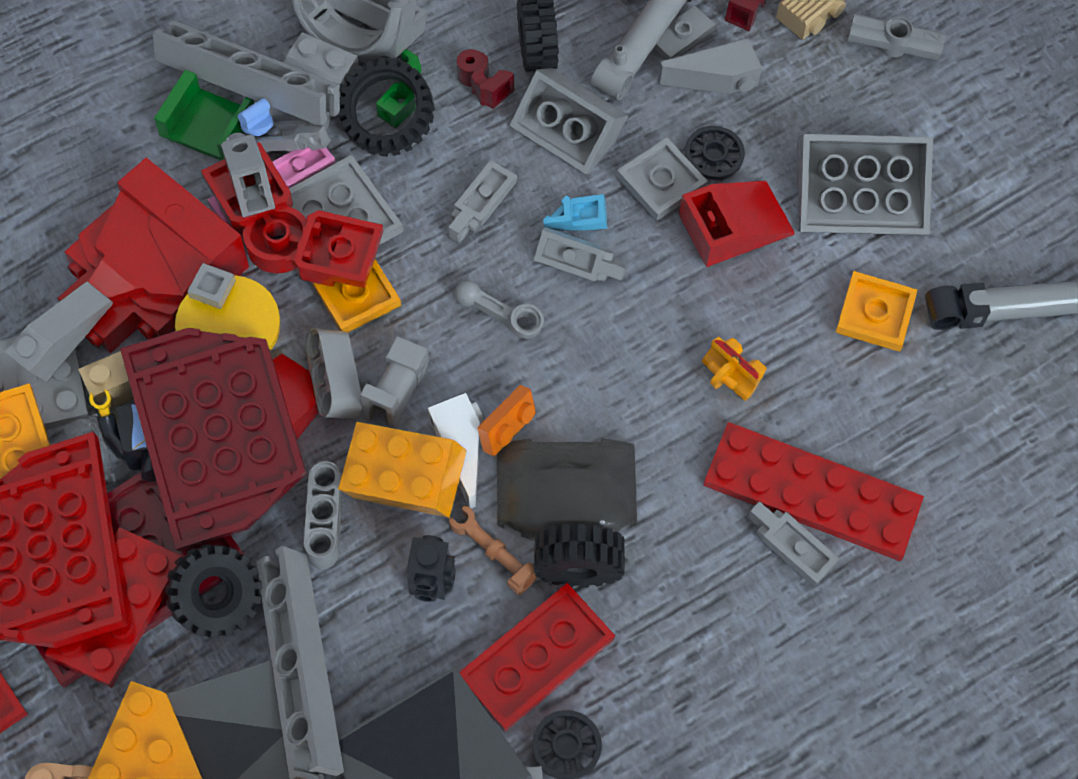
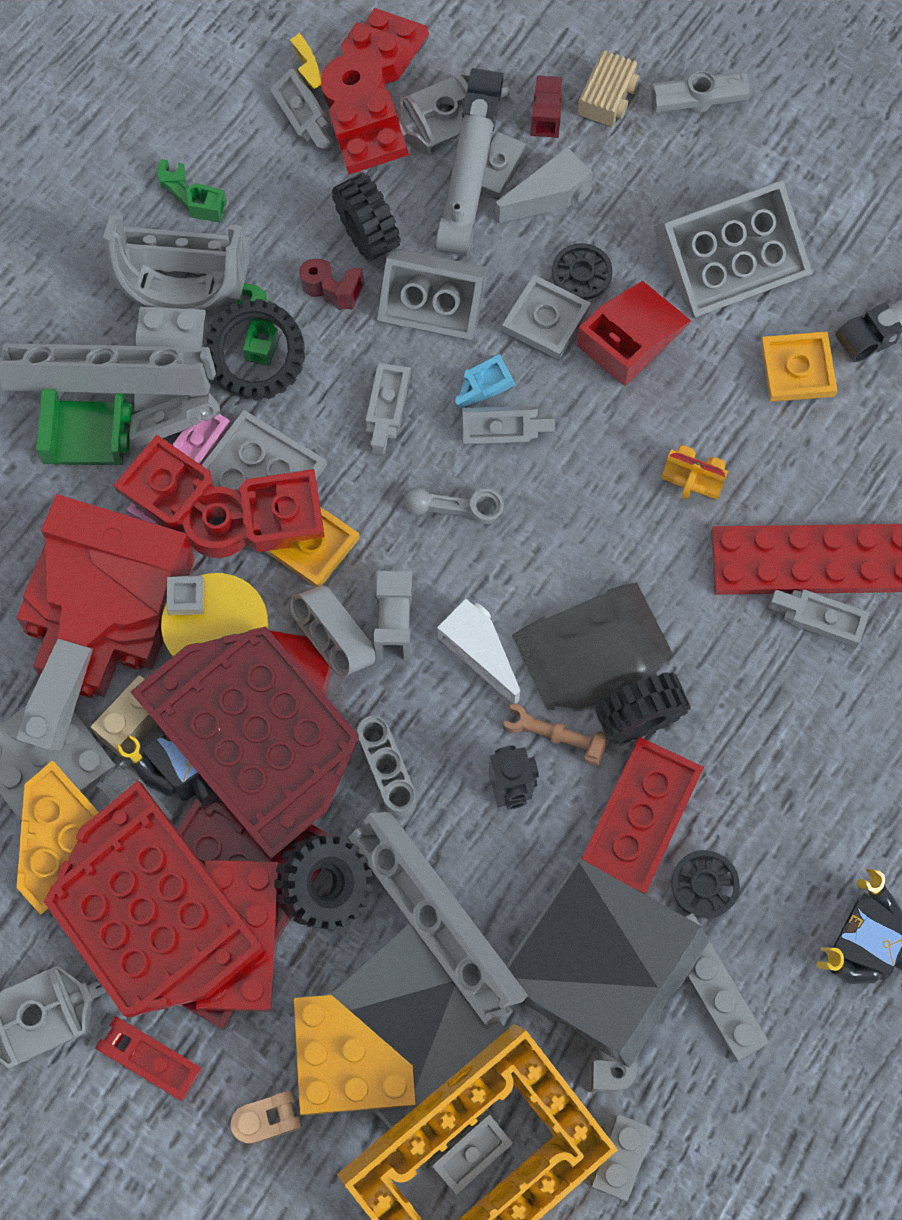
camera: 20 degrees left, 5 degrees up
light grey torso [221,133,275,218] -> none
light blue plate [238,98,273,136] -> none
light orange brick [338,422,467,518] -> none
orange plate [477,385,536,456] -> none

